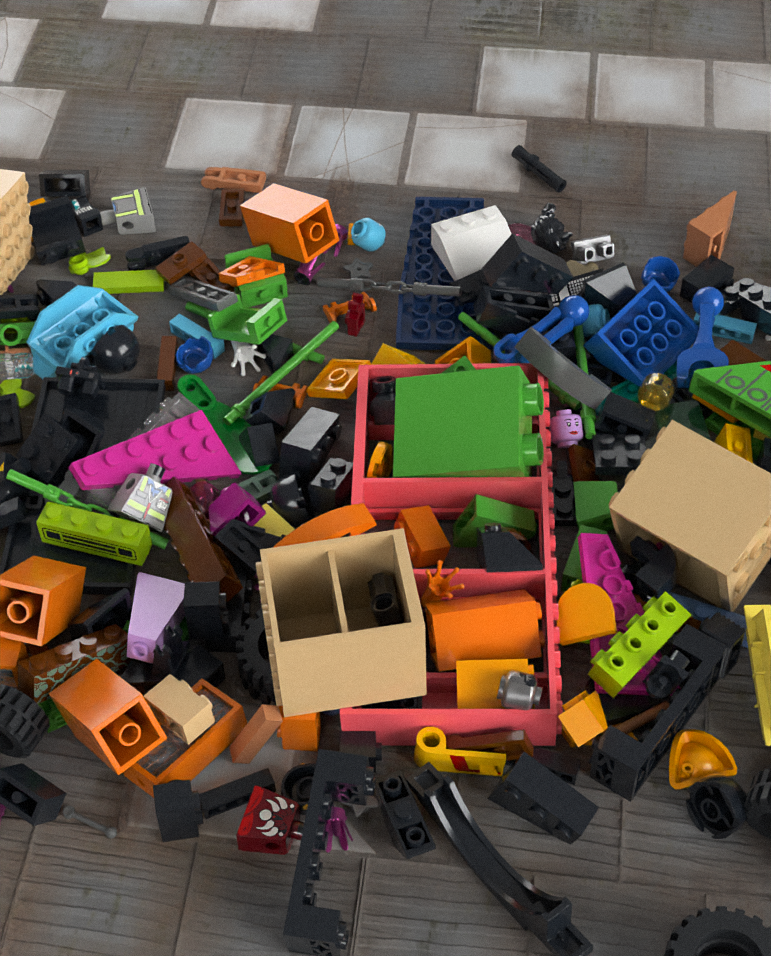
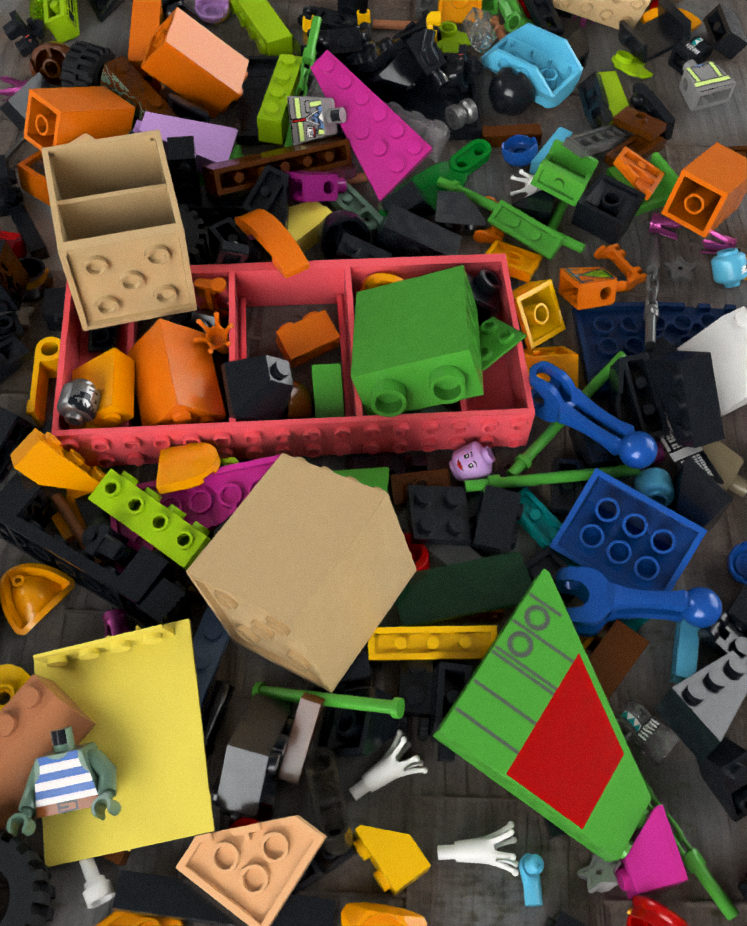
camera: 80 degrees right, 10 degrees up
dark red plate [345,292,365,337] -> none
reddish brown plate [446,730,534,761] -> none
dark grey slope [515,327,612,410] -> none
clear yellow head [638,373,675,411] -> none
none -> flat silver piece [102,607,131,638]
none -> black torso [406,11,450,90]
none -> flat silver wheel [445,98,478,130]
none -> bright green tile [487,199,566,261]
none -> orange torso [558,267,626,310]
none -> black slope [571,173,646,244]
none -> black hinge [577,71,613,129]

